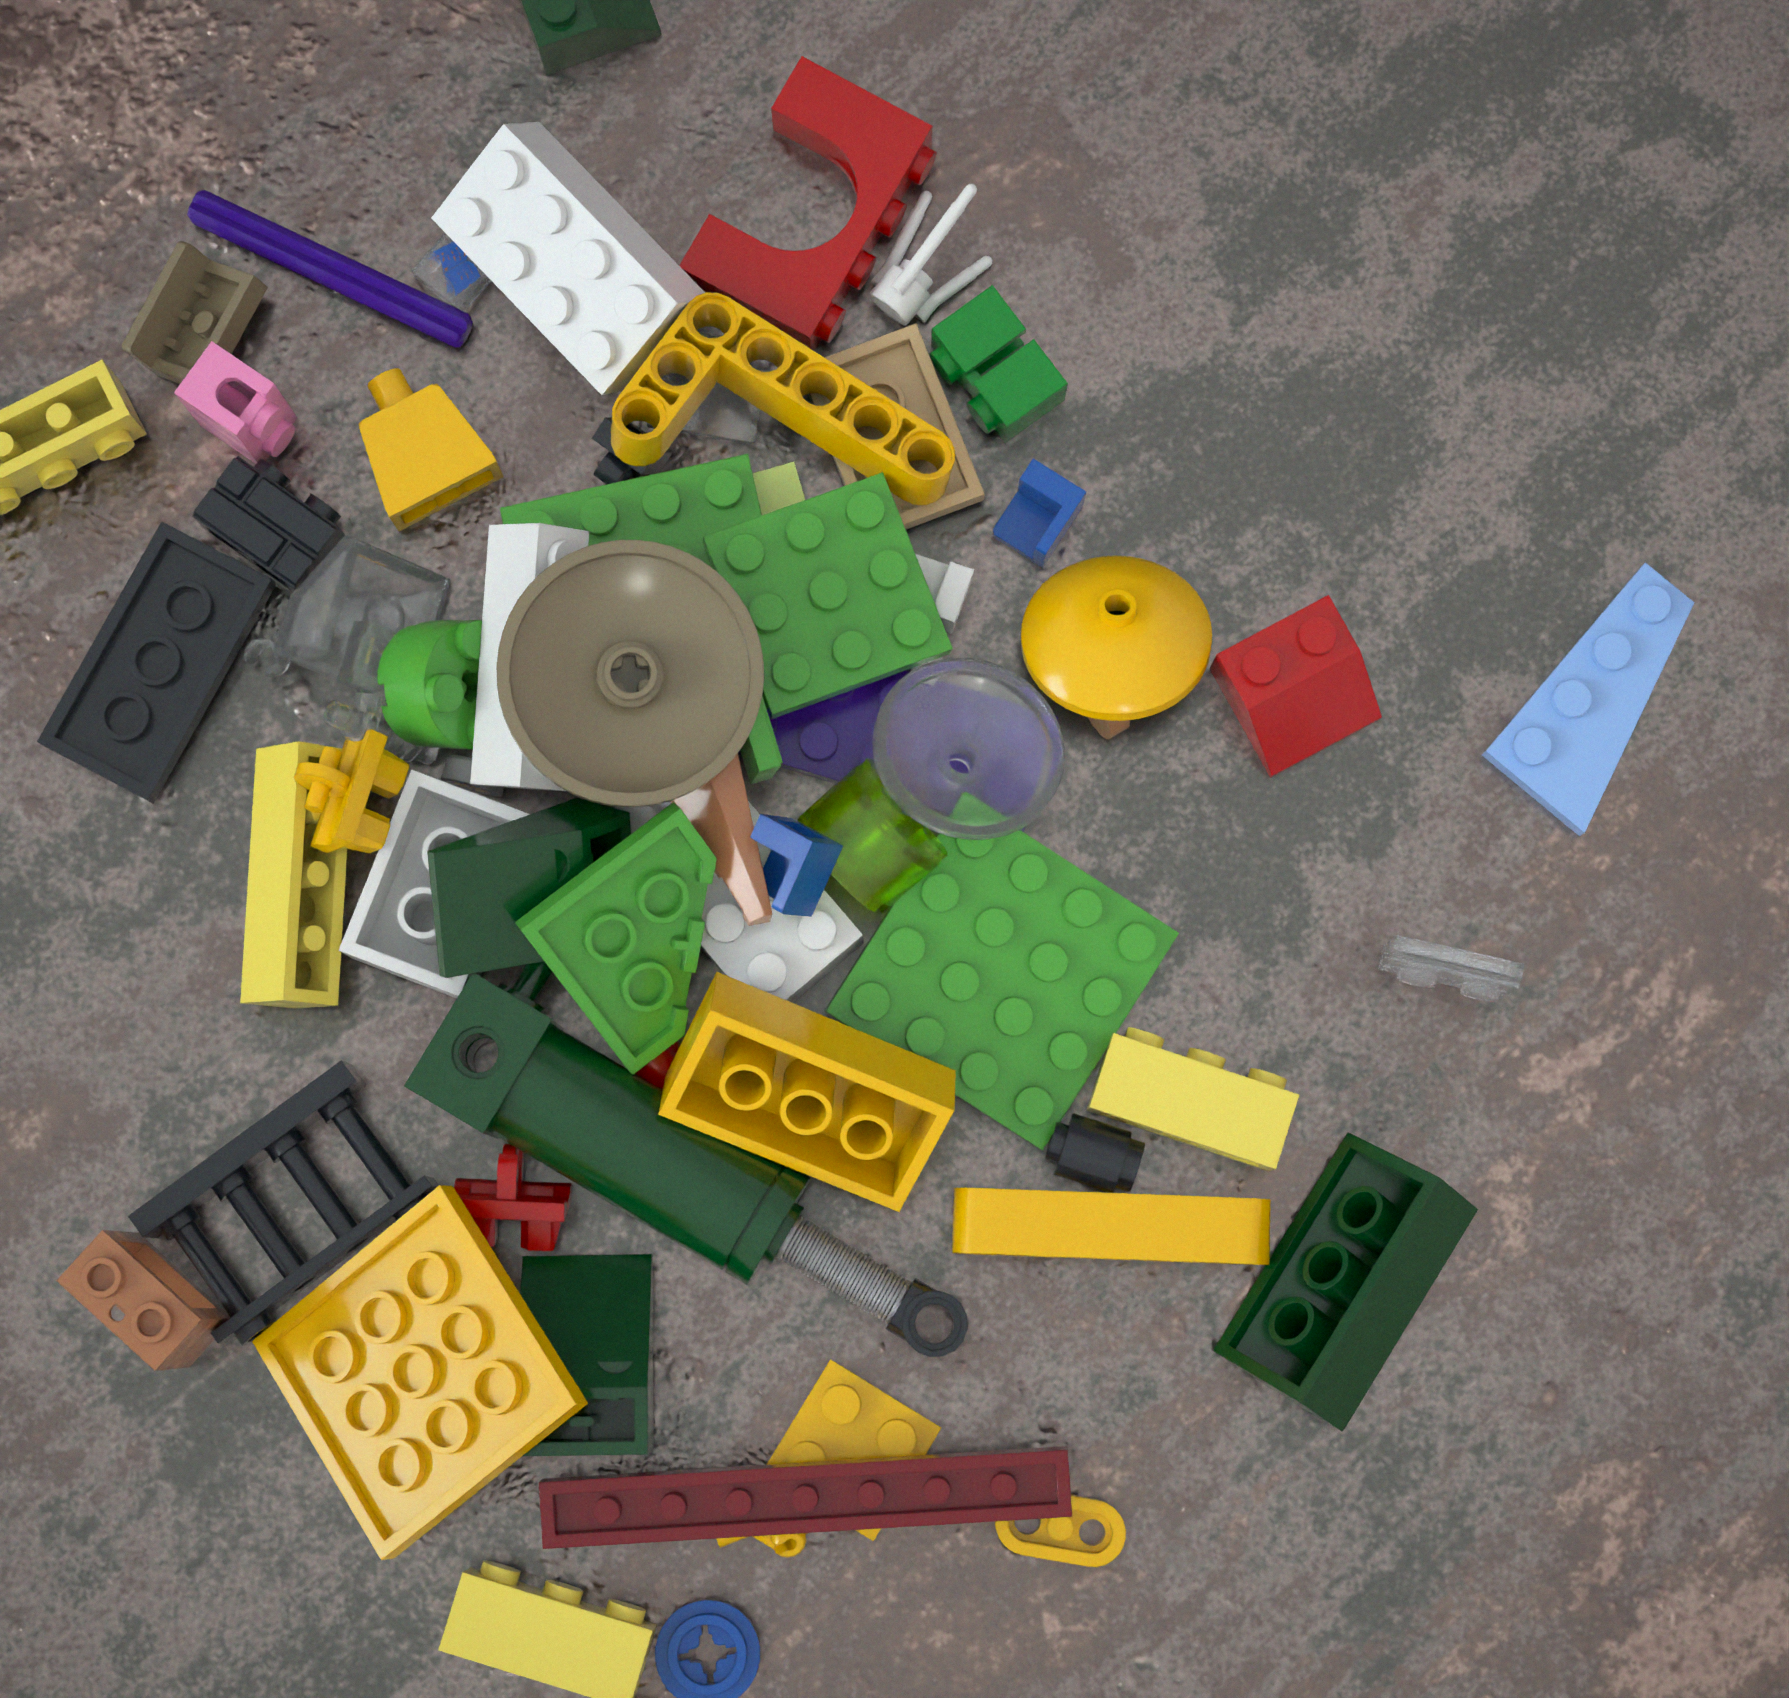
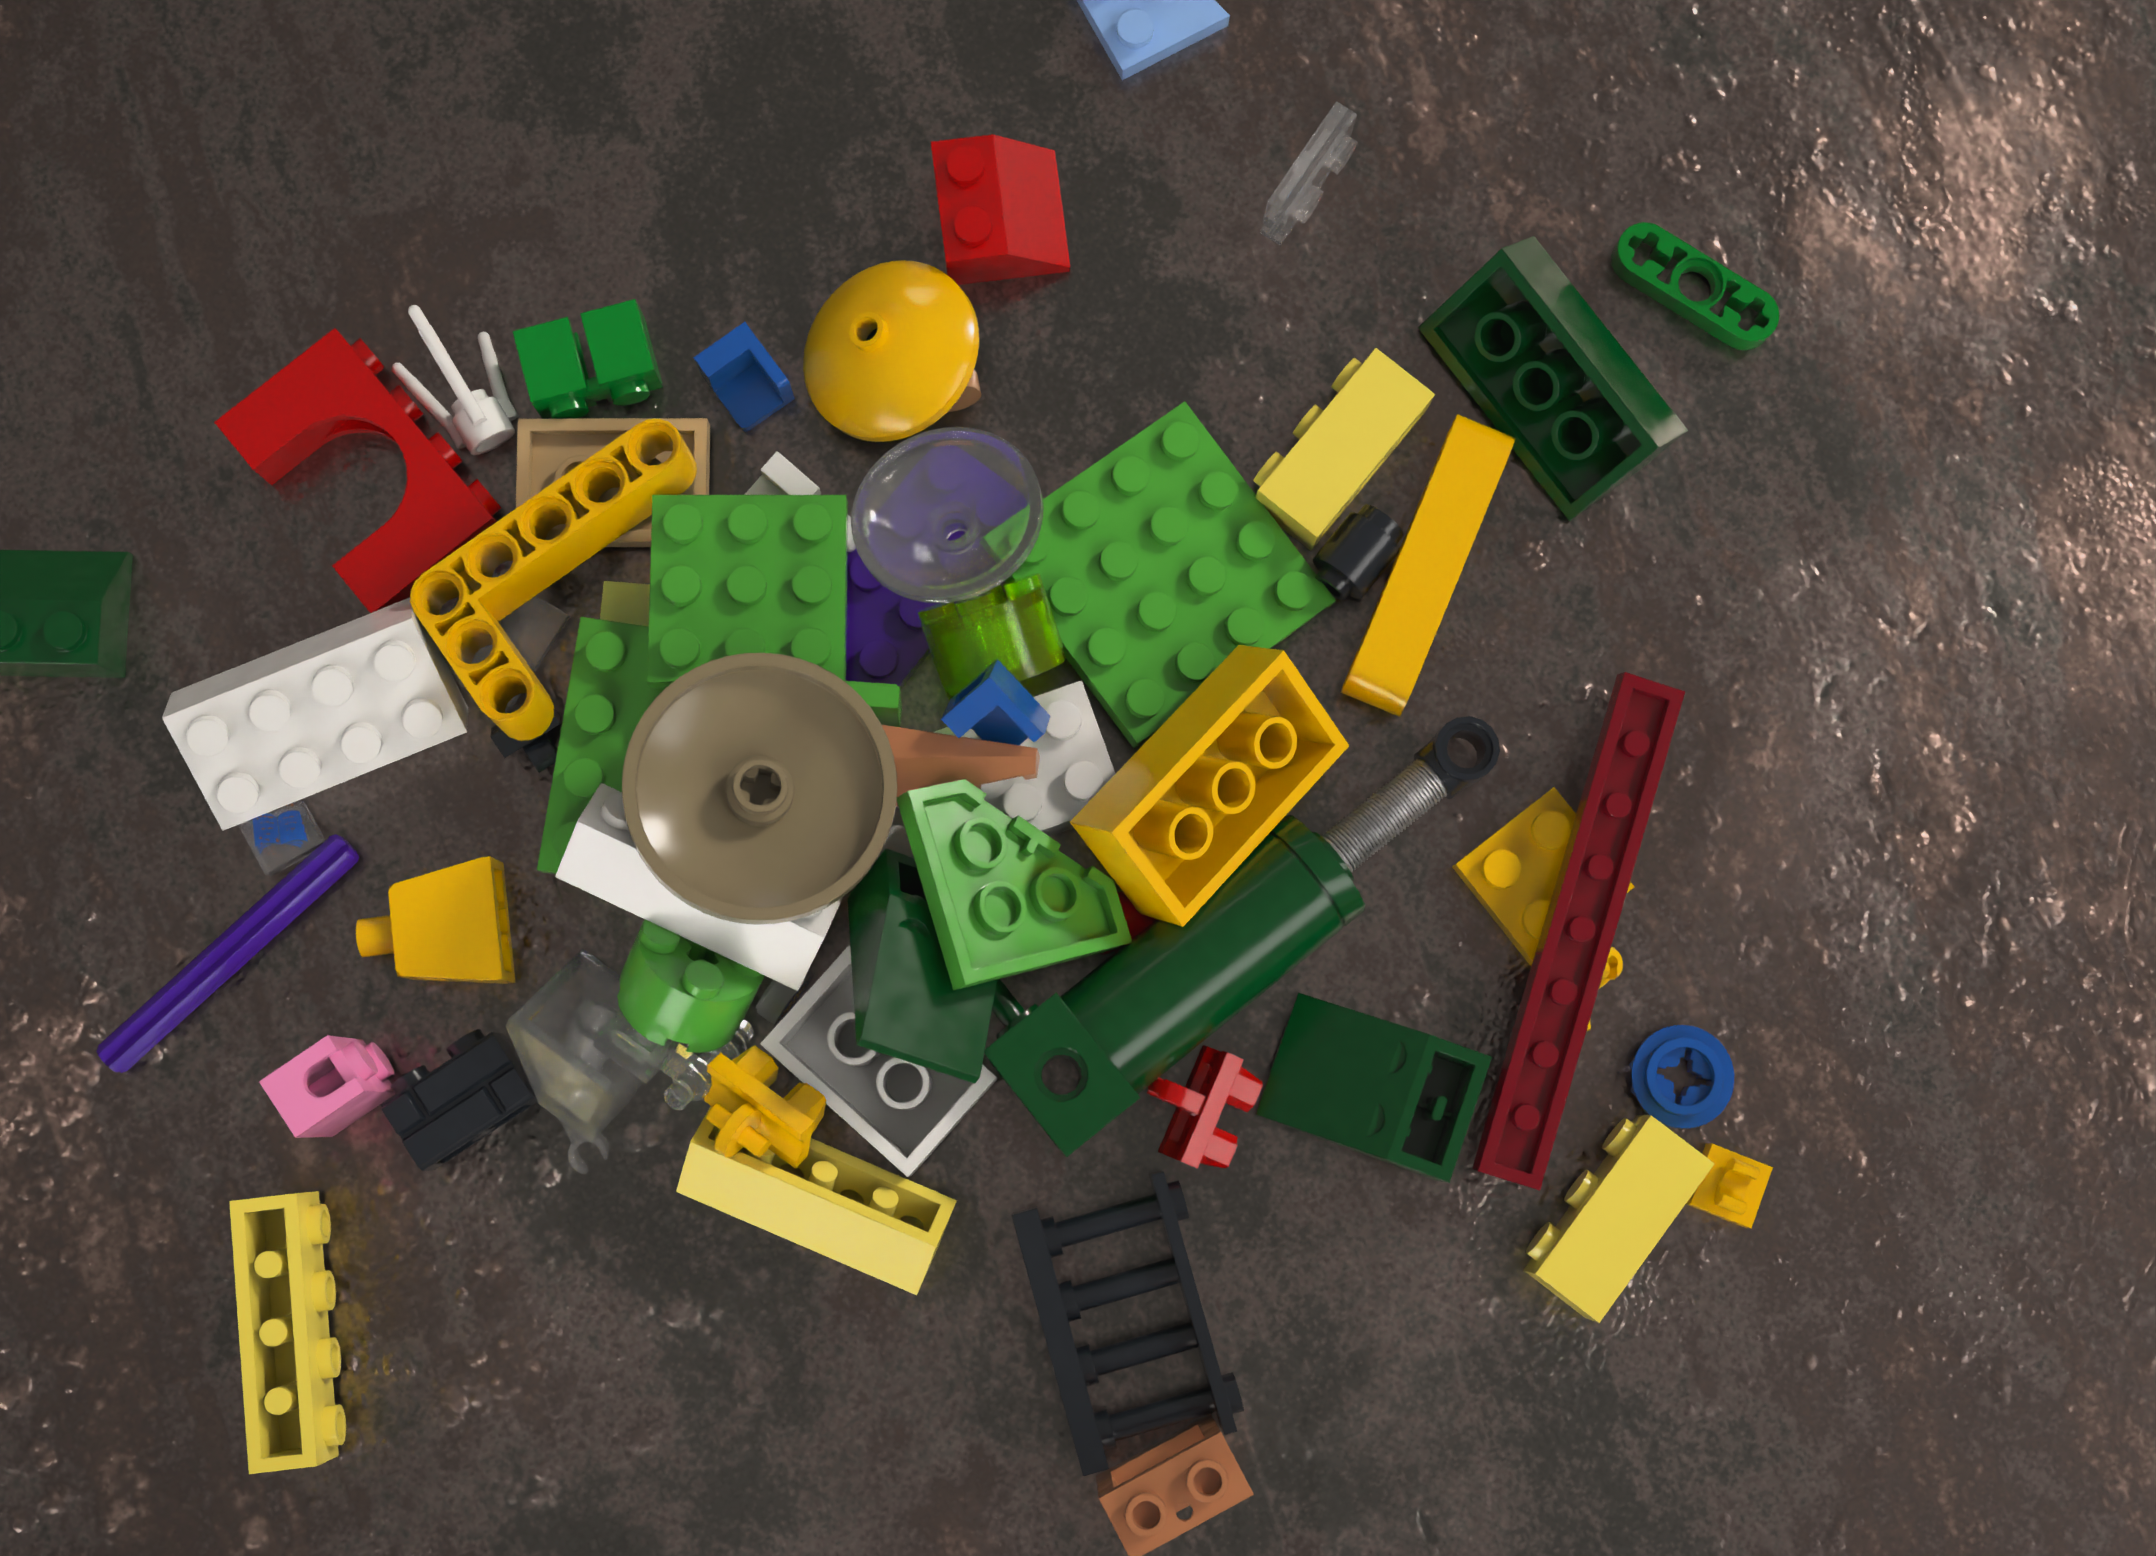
camera: 75 degrees left, 0 degrees up
black plate [37,522,276,804] -> none
dark tan bracket [122,241,268,384] -> none
yellow plate [252,1185,588,1560] -> none
yellow plate [995,1495,1126,1567] -> none
none -> green beam [1611,222,1780,350]

